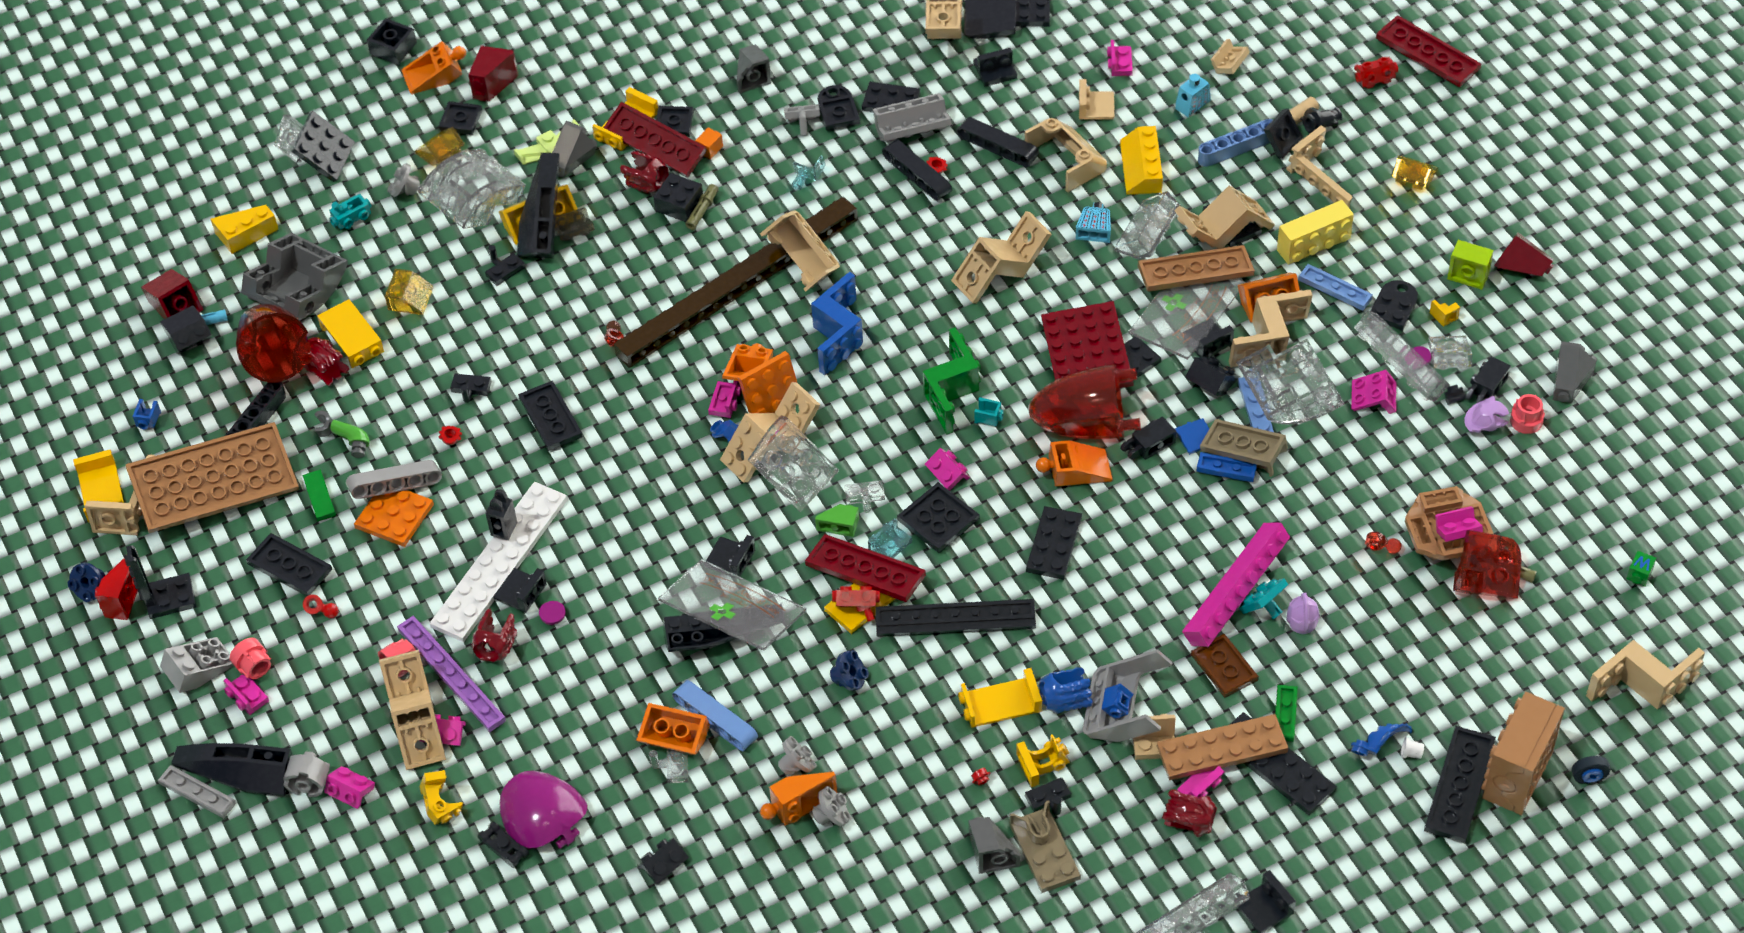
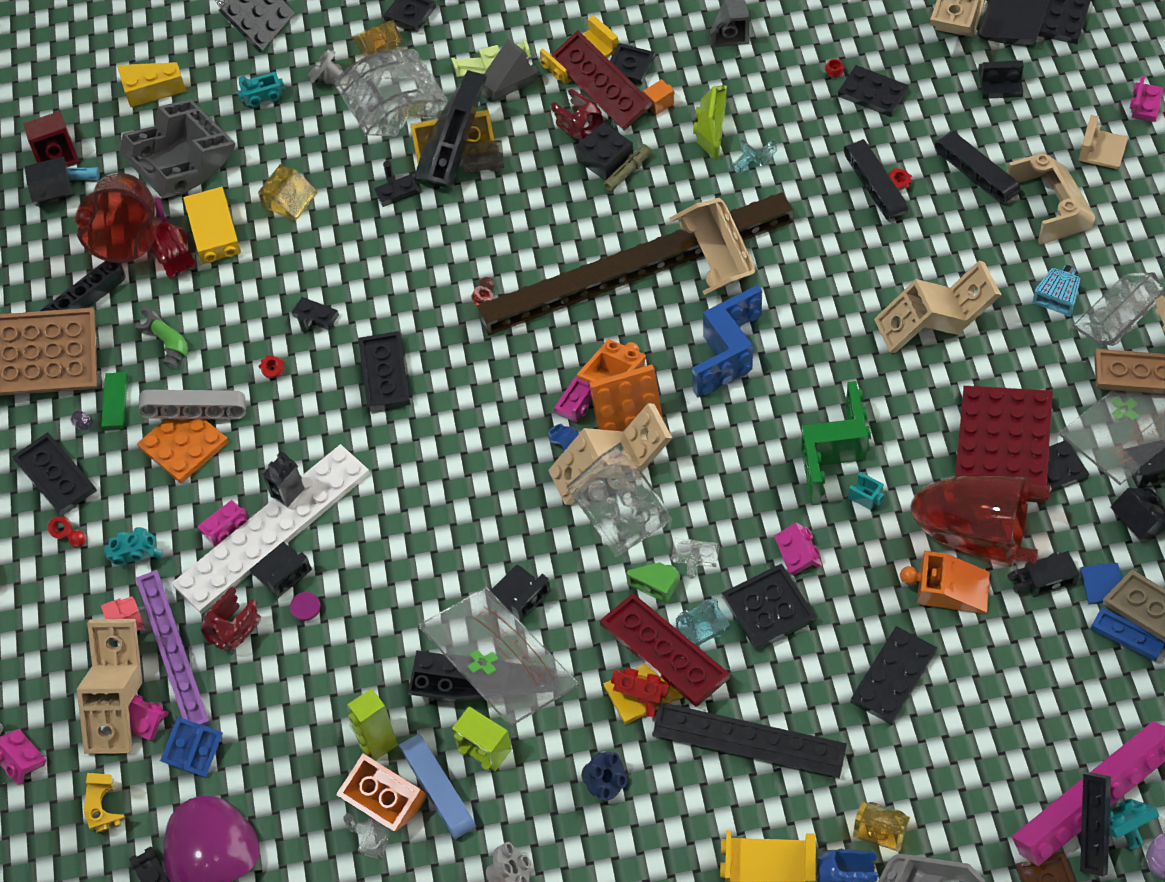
camera: 20 degrees right, 5 degrees up
light grey plate [784,104,820,135] -> none
black plate [818,85,860,131] -> none
light grey brick [873,93,952,142] -> none
yellow slope [1120,126,1163,195] -> none
none -> clear purple tile [70,411,93,430]
none -> teal brick [104,527,163,566]
none -> blue slope [160,716,223,777]
none -> dark pink bracket [197,500,249,547]
none -> lime wedge [347,688,398,761]
none -> lime container [452,706,512,772]
none -> lime wedge [693,85,727,160]
none -> red plate [825,59,844,77]
none -> clear yellow slope [853,802,910,852]
none -> black plate [1080,772,1111,877]

